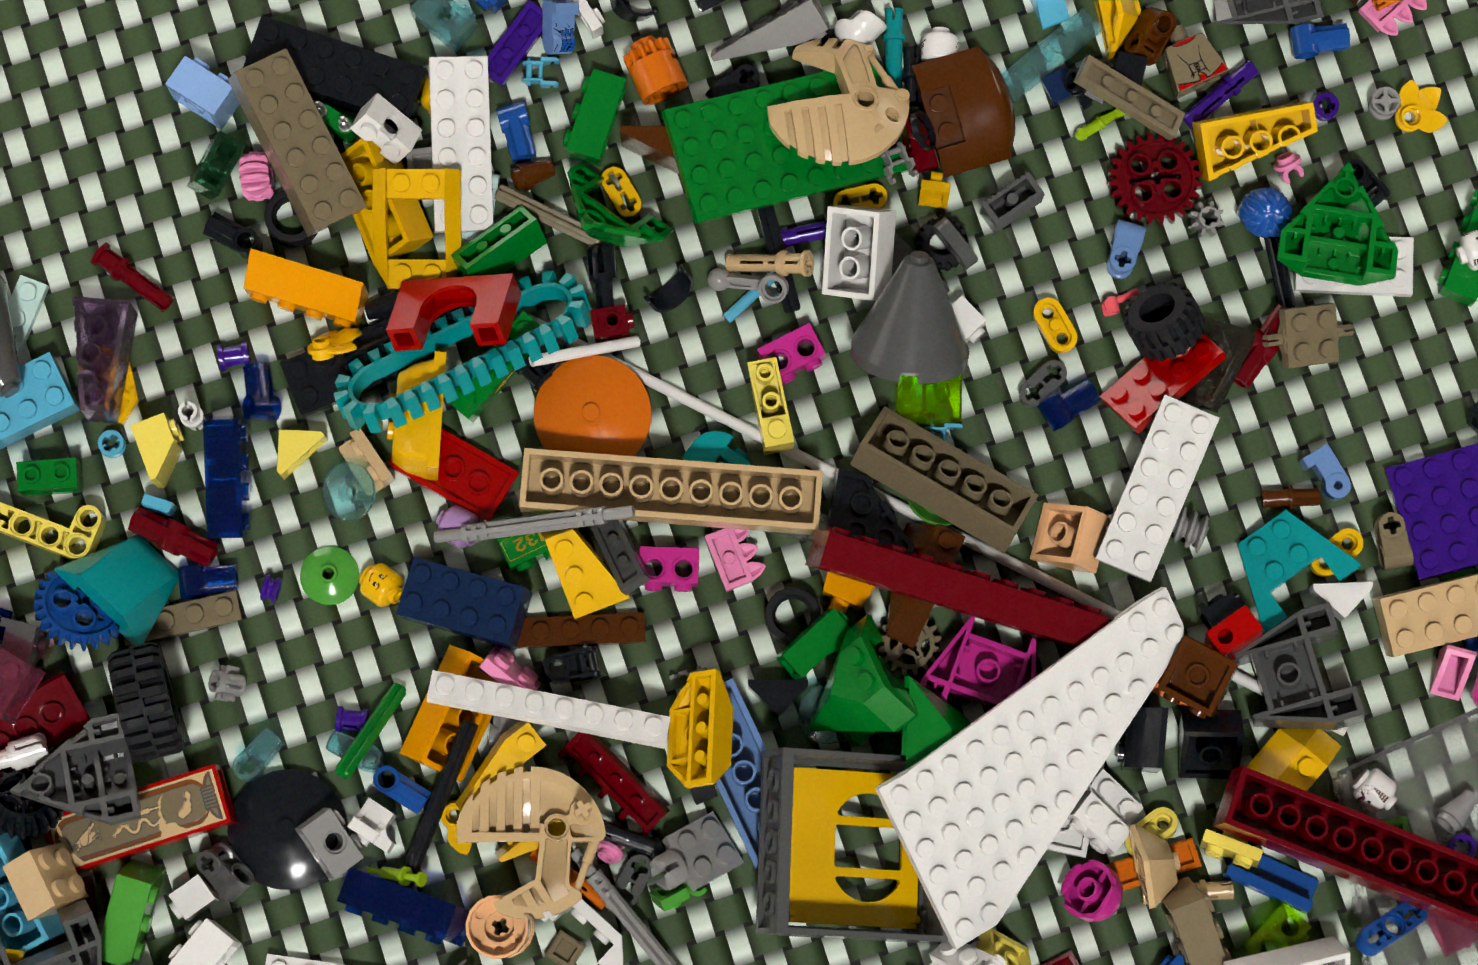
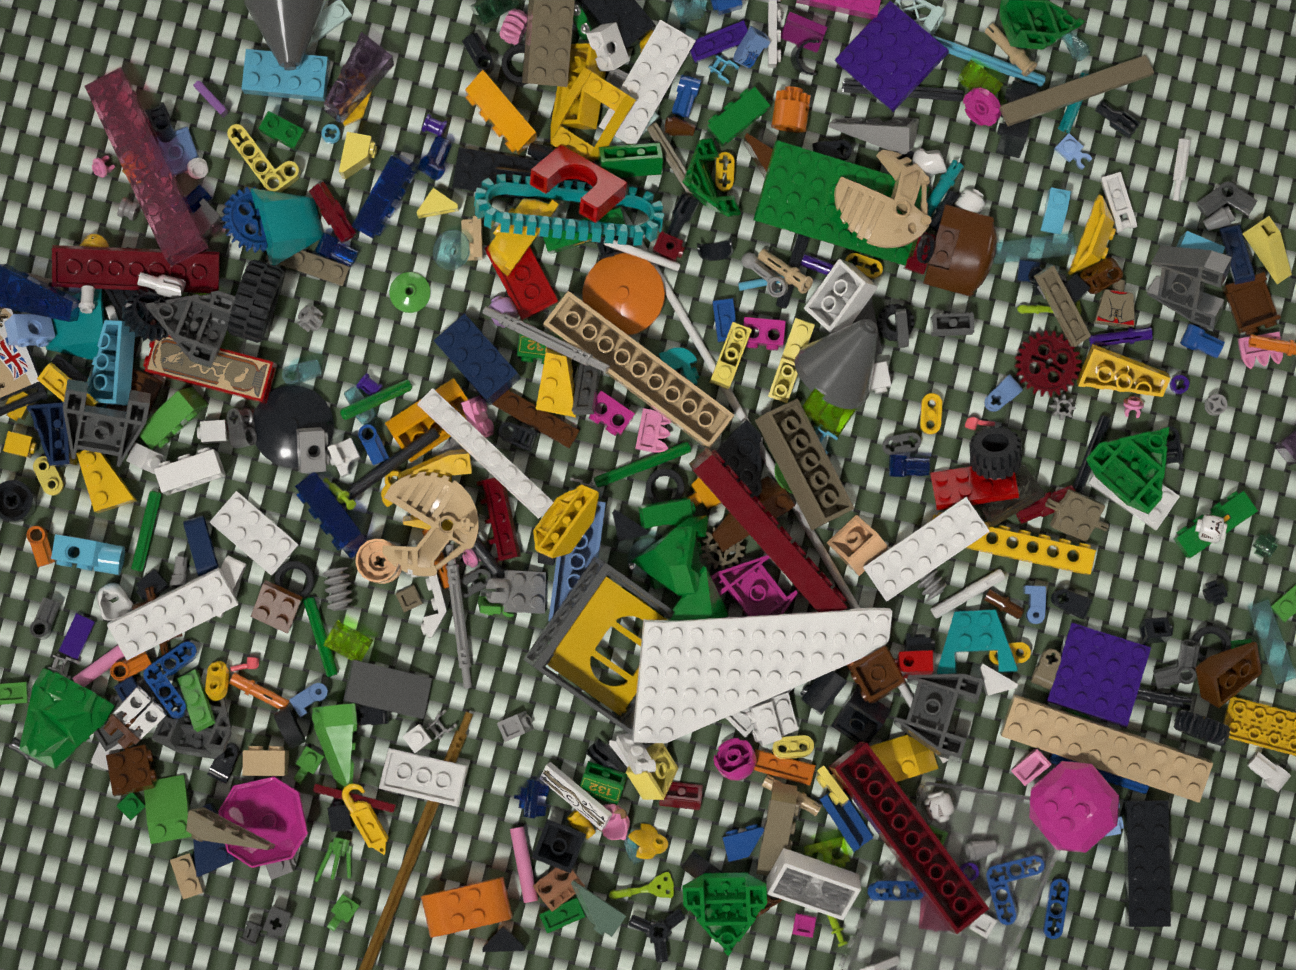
camera: 30 degrees right, 5 degrees up
tan brick [2,843,89,921] -> none
dark red pin [91,243,174,313] -> none
medium azure tile [141,493,177,517] -> none
white pin [178,401,206,431] -> none
dark purple bush [260,574,282,604] -> none
yellow plate [307,328,363,361] -> none
yellow head [359,563,404,607] -> none
light grey piece [880,142,918,185] -> none
yellow tile [918,171,951,209] -> none
tan slope [1129,824,1181,909] -> none
blue hair [1237,187,1293,238] -> none
yellow plate [1395,80,1448,133] -> none
none -> green axle [594,442,691,488]
none -> blue plate [712,298,736,342]
none -> light yellow slope [768,318,815,403]
none -> yellow brick [931,512,1096,575]
none -> white axle [931,569,1005,618]
none -> black piece [1051,589,1093,620]

